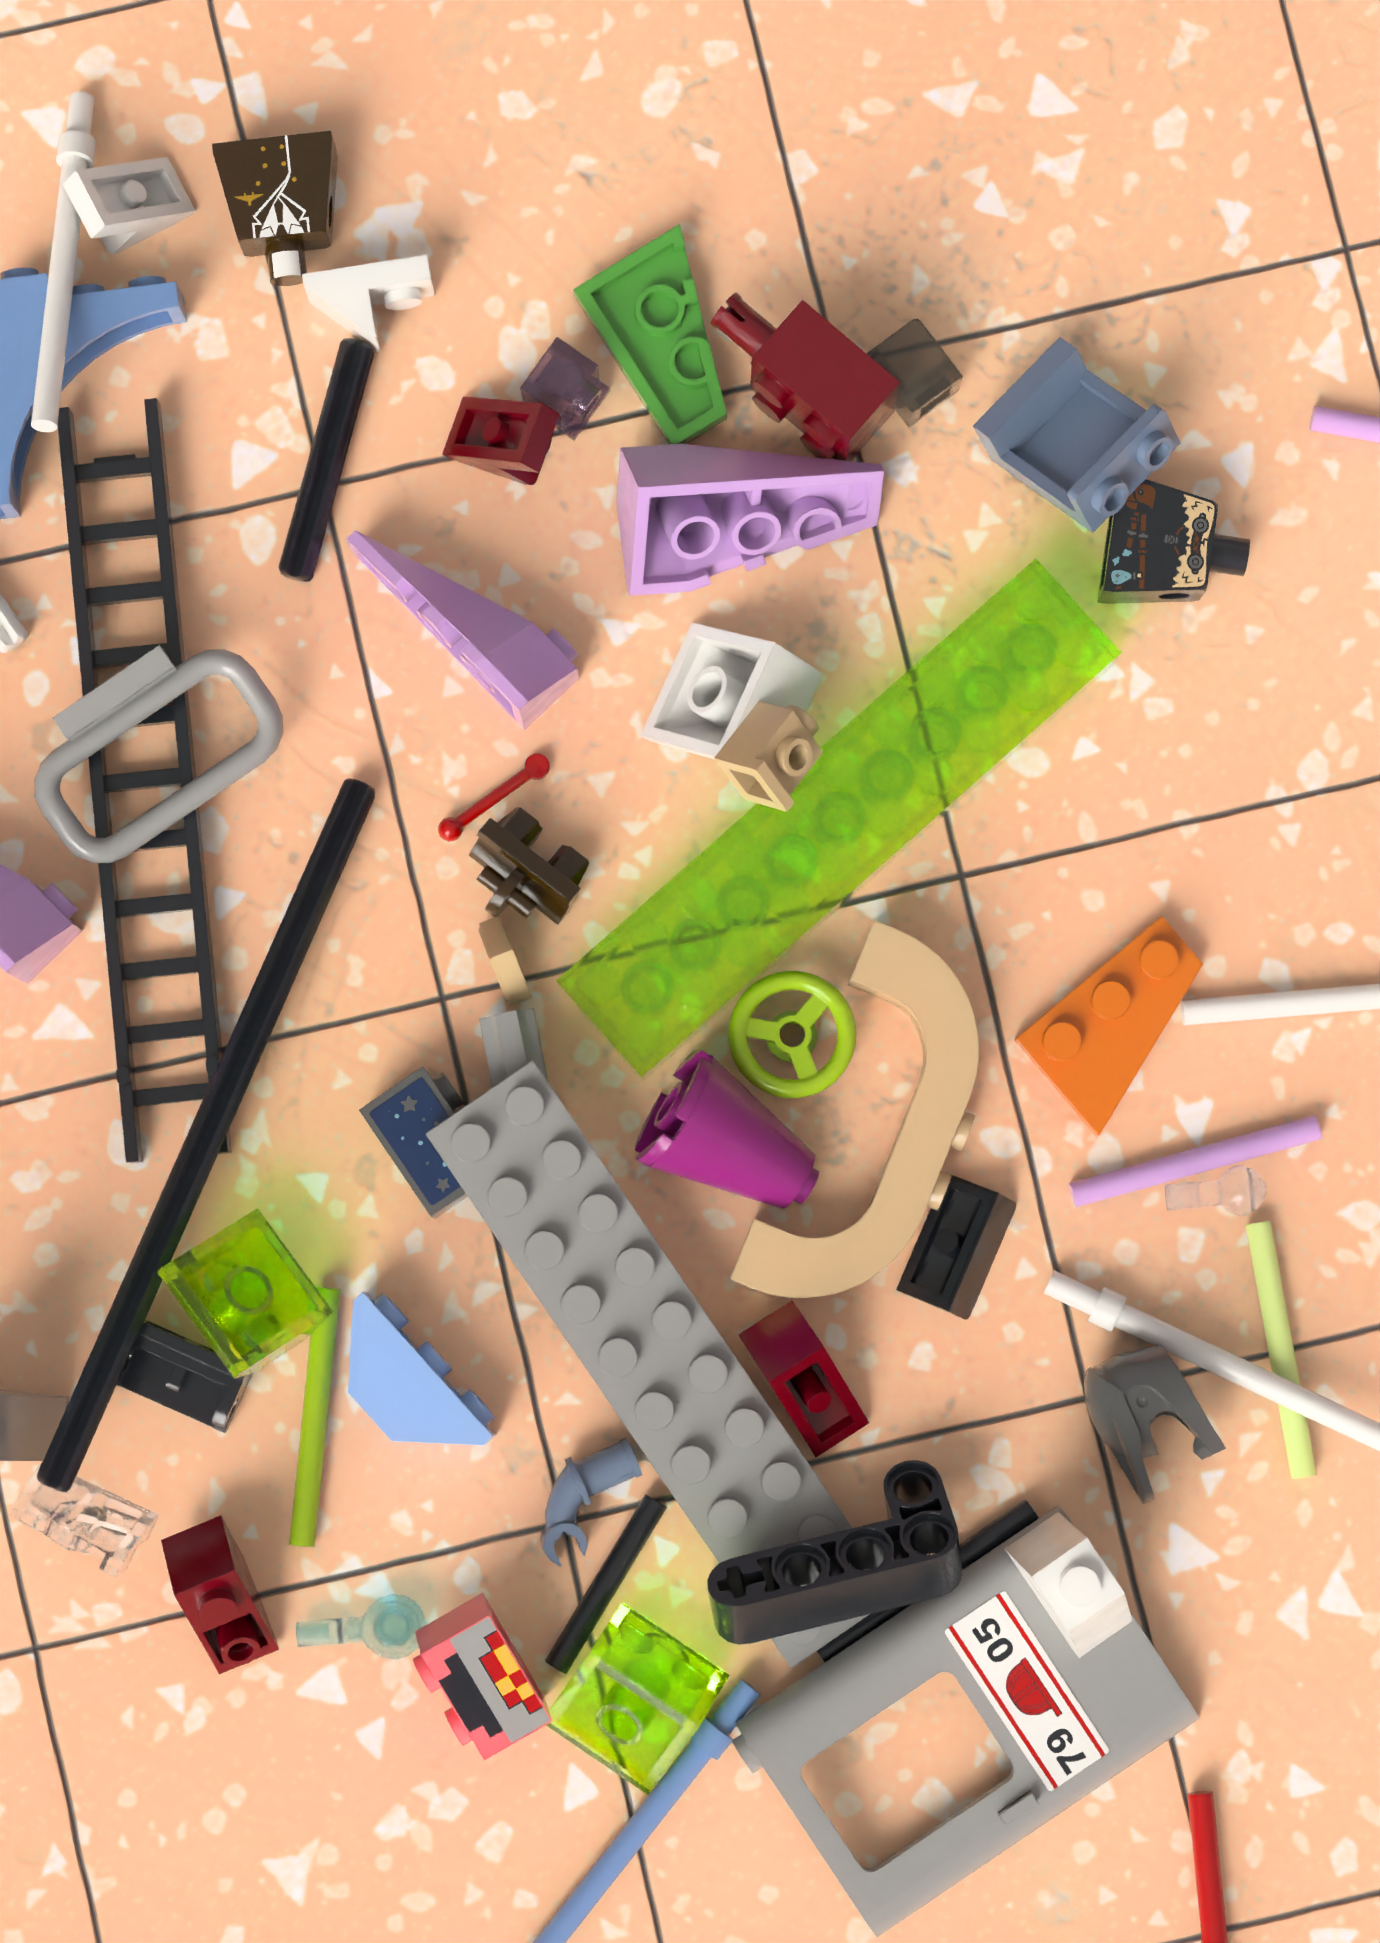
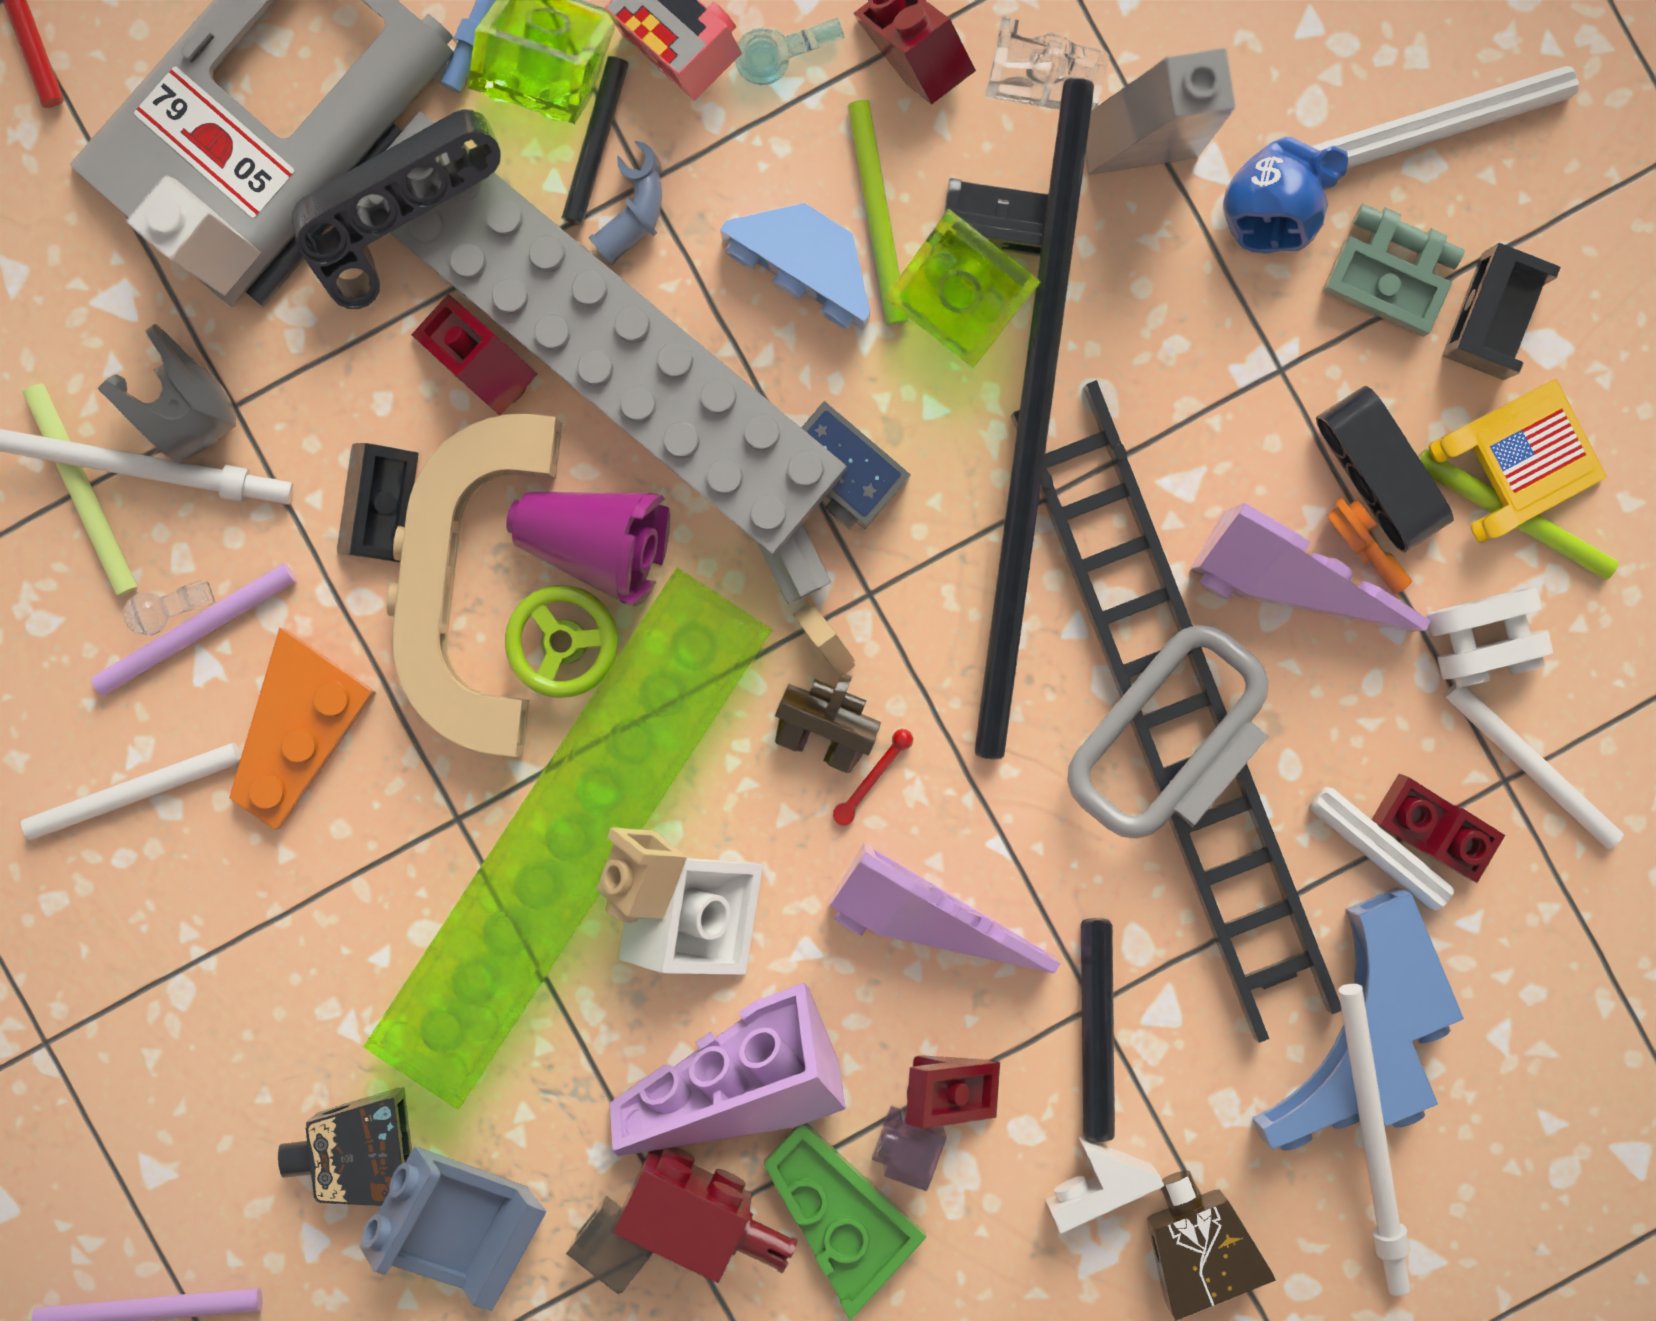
camera: 165 degrees right, 5 degrees up
white slope [63,157,196,254] -> none

